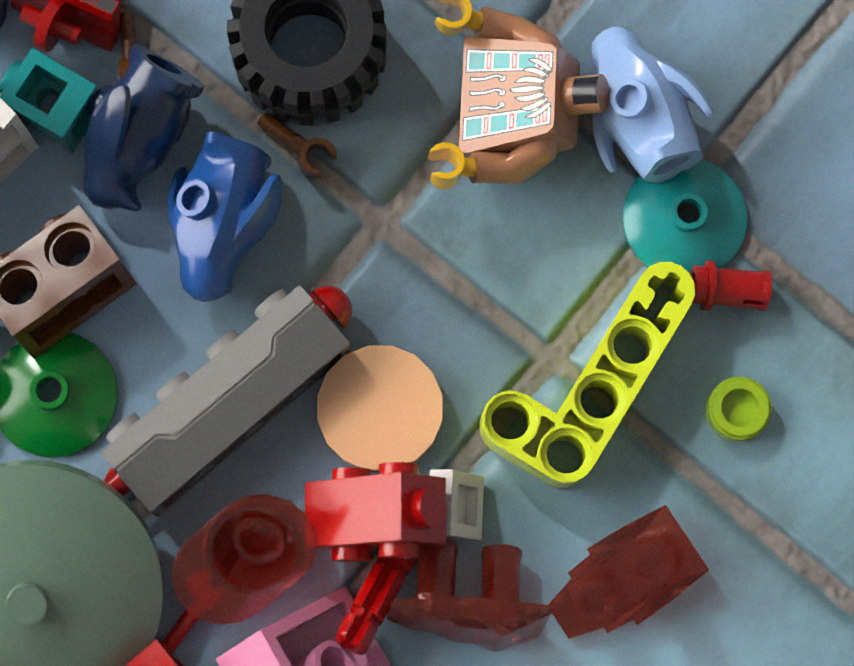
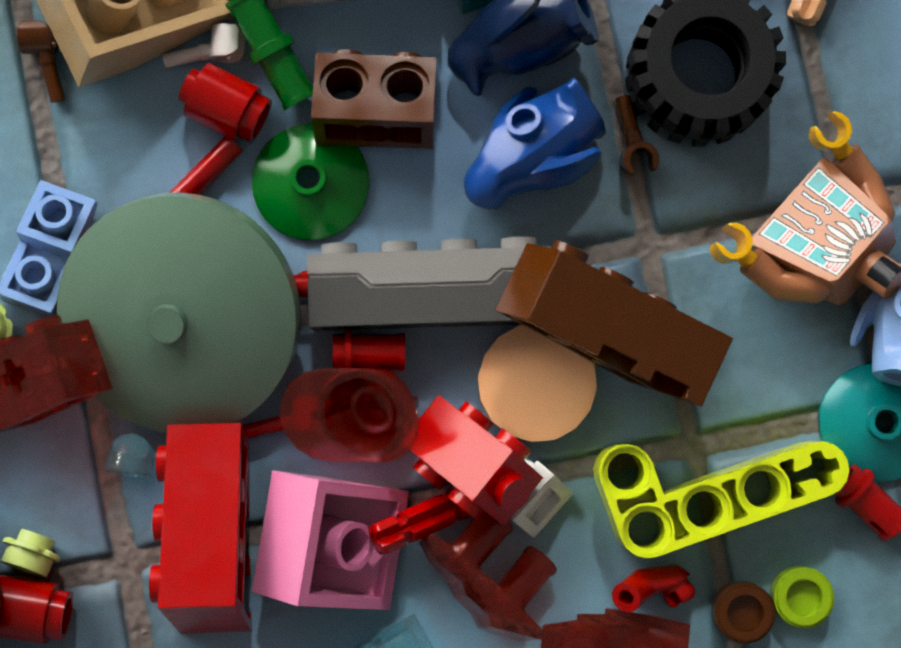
camera: 45 degrees right, 5 degrees up
none -> red pin [332,329,405,376]
none -> reddish brown wedge [495,240,733,407]
none -> red arm [612,564,695,613]
none -> reddish brown tile [711,581,775,644]

